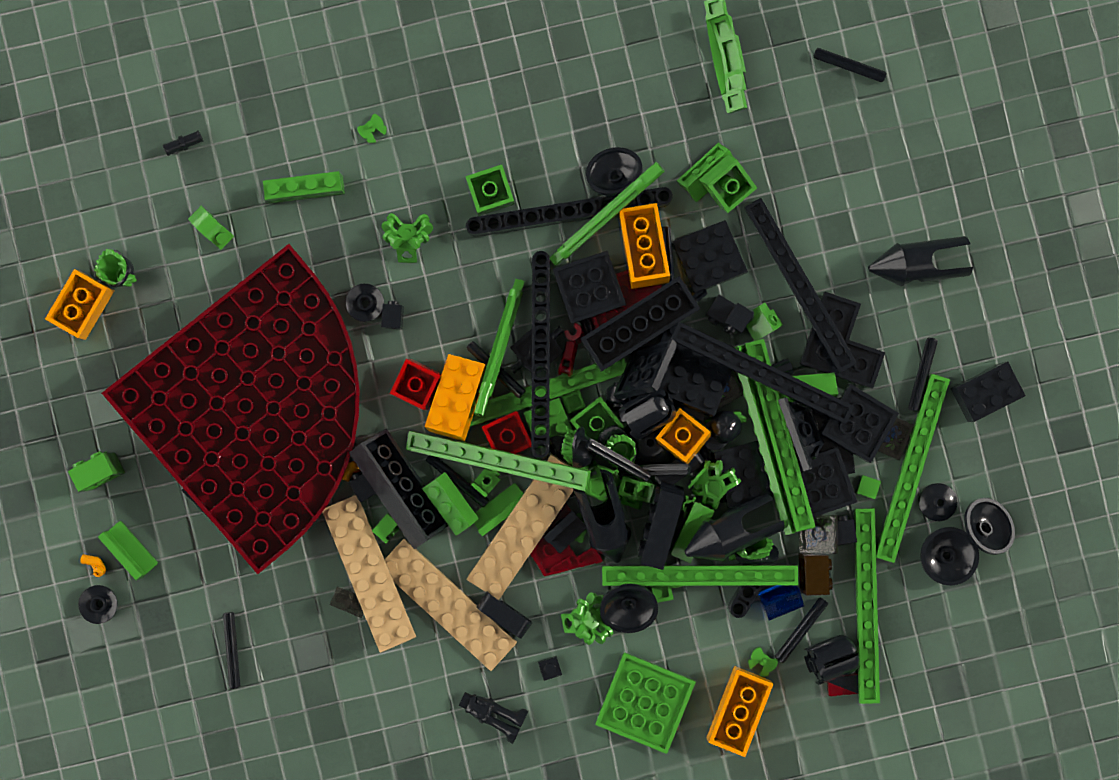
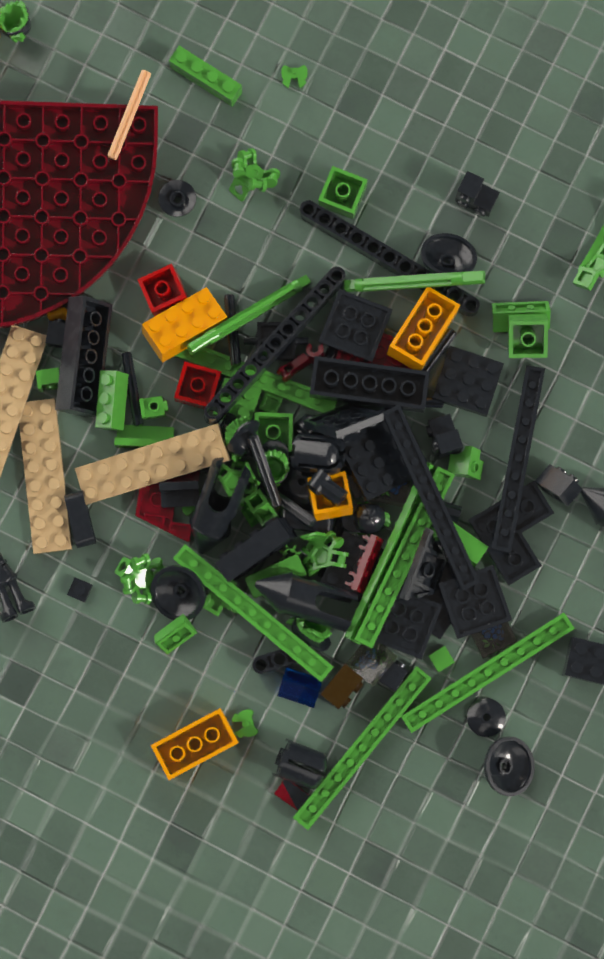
camera: 45 degrees right, 5 degrees down
bright green brick [188,205,234,250] -> none
black brick [381,301,404,329] -> none
bright green plate [406,431,591,491] -> none
bright green plate [595,652,696,754] -> none
black axle [775,597,828,663] -> none
black axle [908,337,938,412] -> none
black dish [920,527,979,586] -> none
none -> light nougat axle [108,70,151,160]
none -> bright green slope [154,614,197,655]
none -> black piece [306,469,348,506]
none -> dark red plate [345,534,384,594]
none -> black brick [455,171,500,217]
none -> black brick [535,464,583,507]

